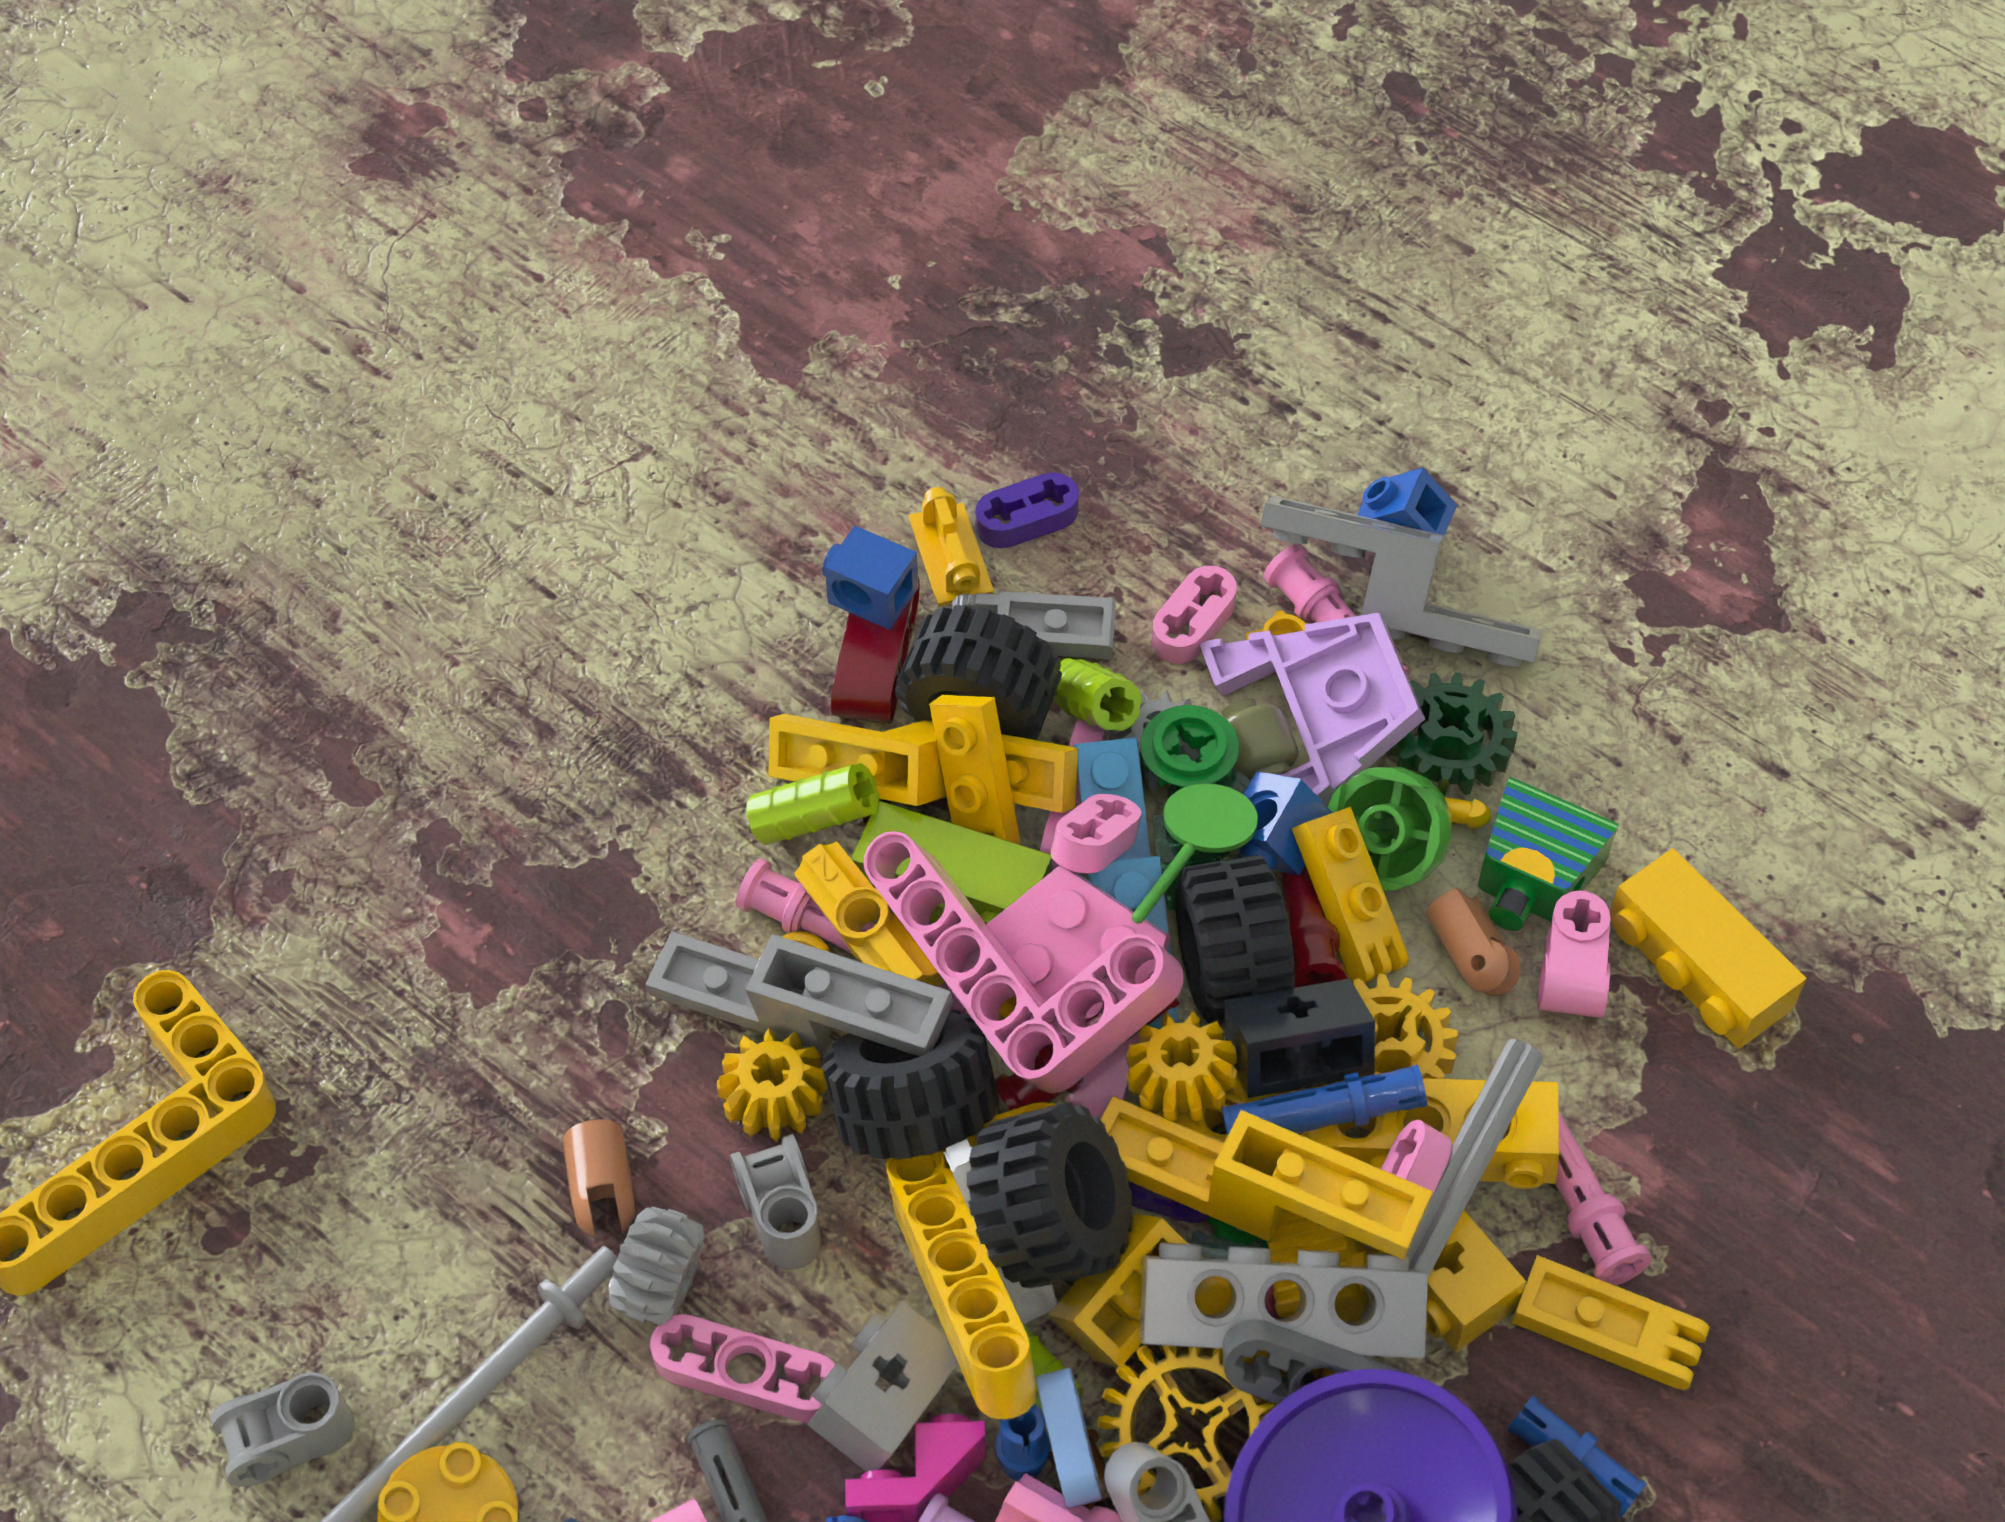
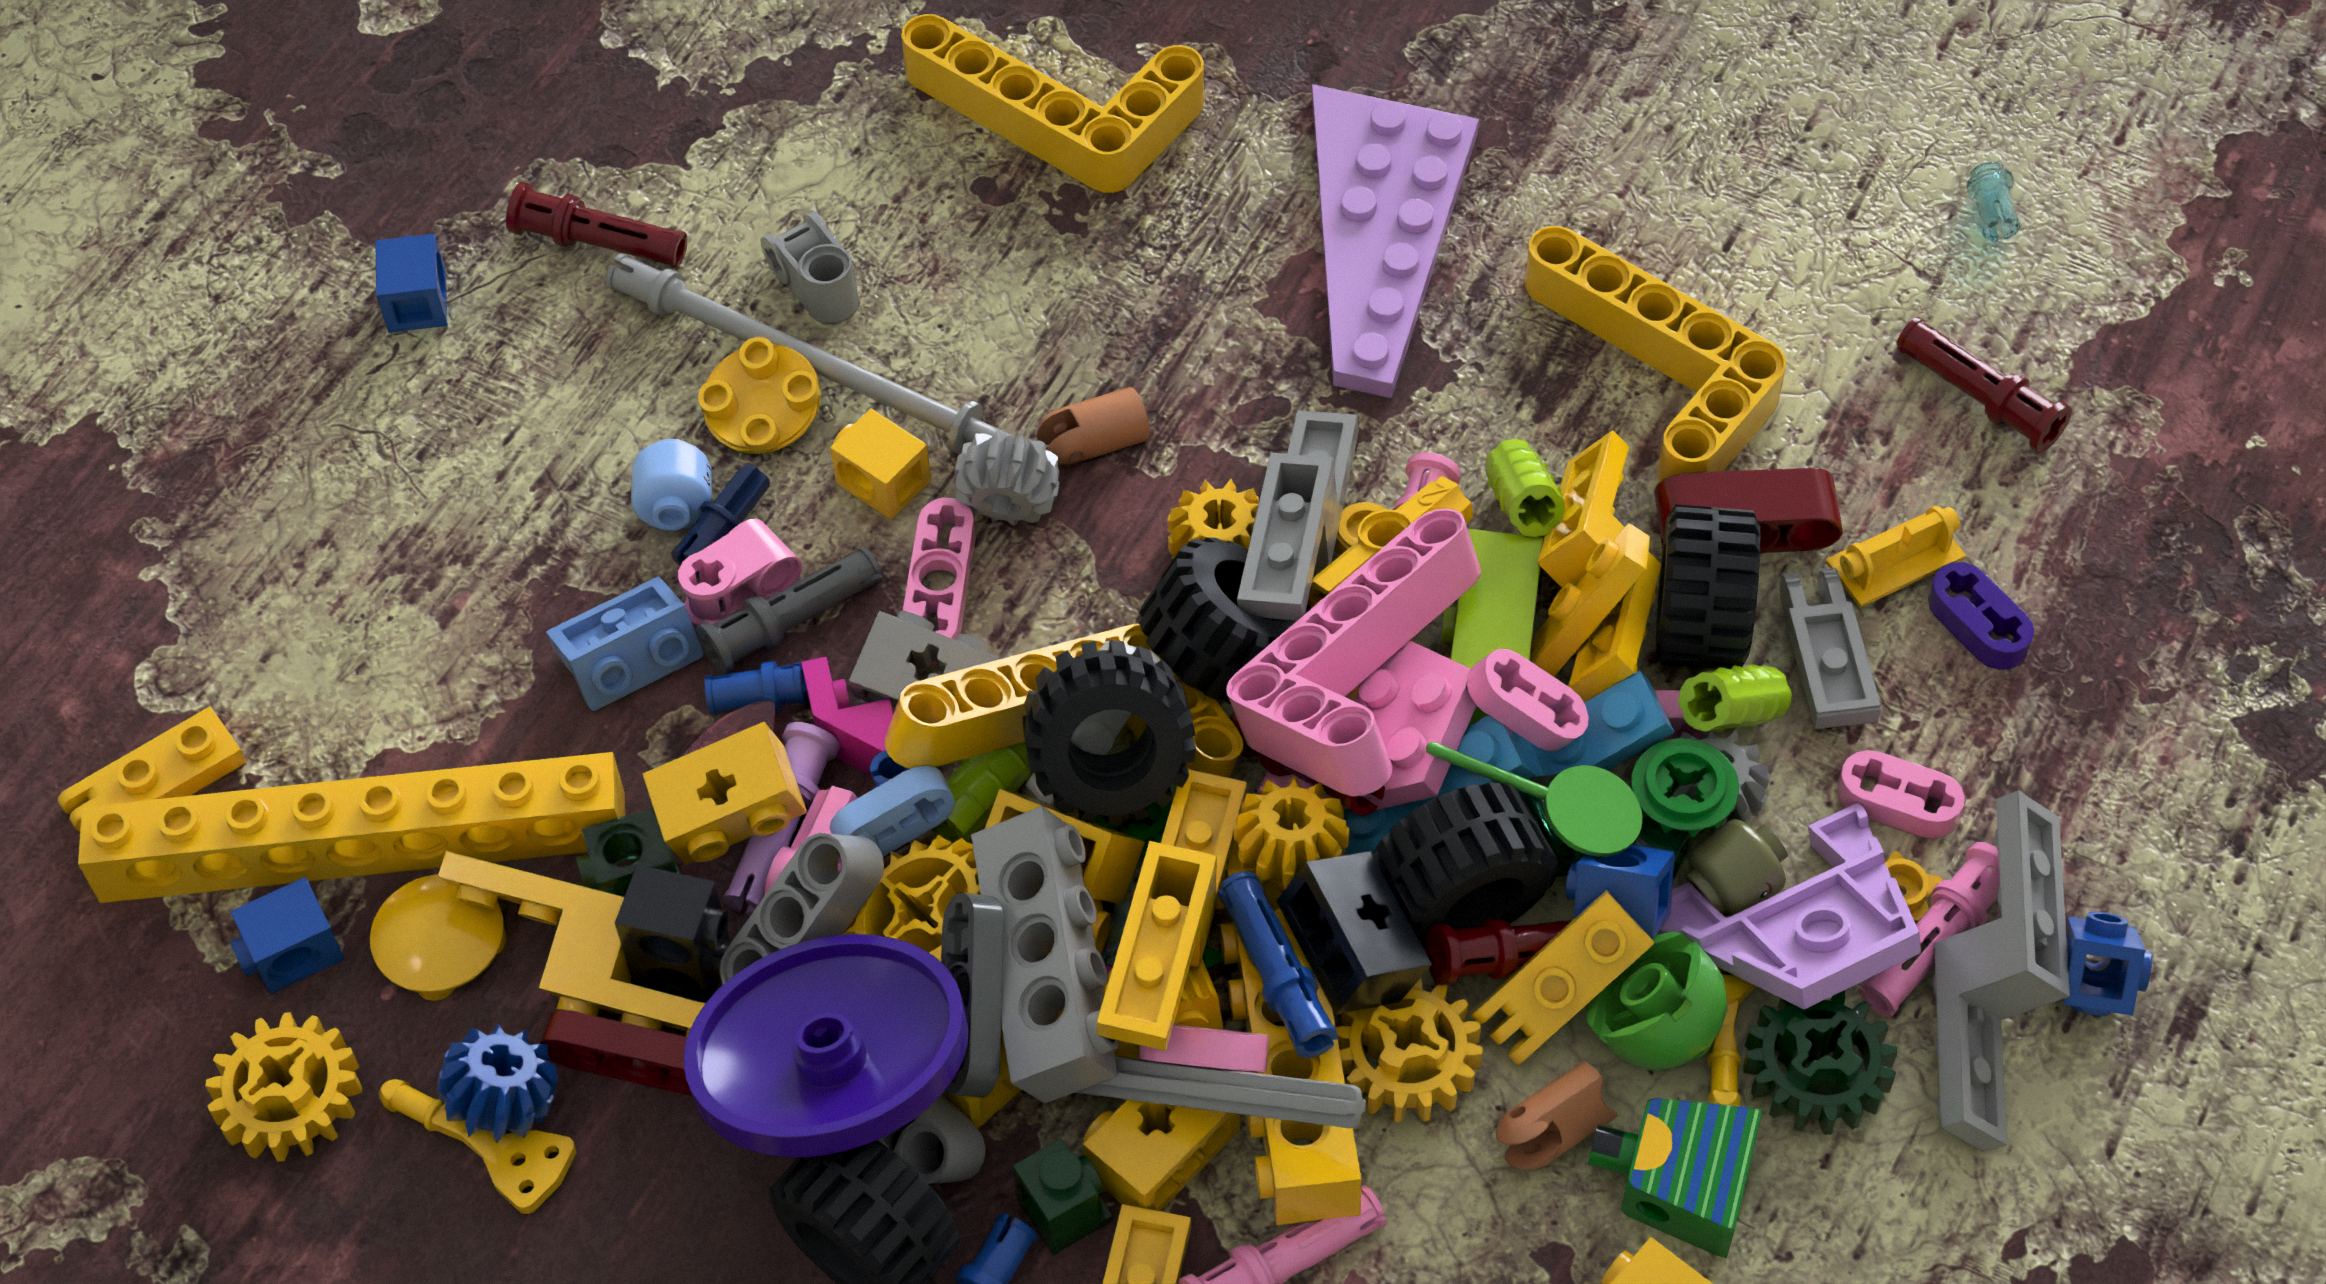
camera: 80 degrees right, 0 degrees up
light grey piece [729,1134,822,1270] -> none
blue brick [822,525,918,630] -> none
bright pink piece [1538,891,1611,1018] -> none
none -> yellow brick [830,408,931,520]
none -> dark green brick [1013,1138,1113,1255]
none -> lavender wing [1312,84,1479,399]
none -> yellow beam [1525,226,1786,483]
none -> dark red pin [1896,317,2072,453]
none -> clear light blue pin [1966,162,2021,241]

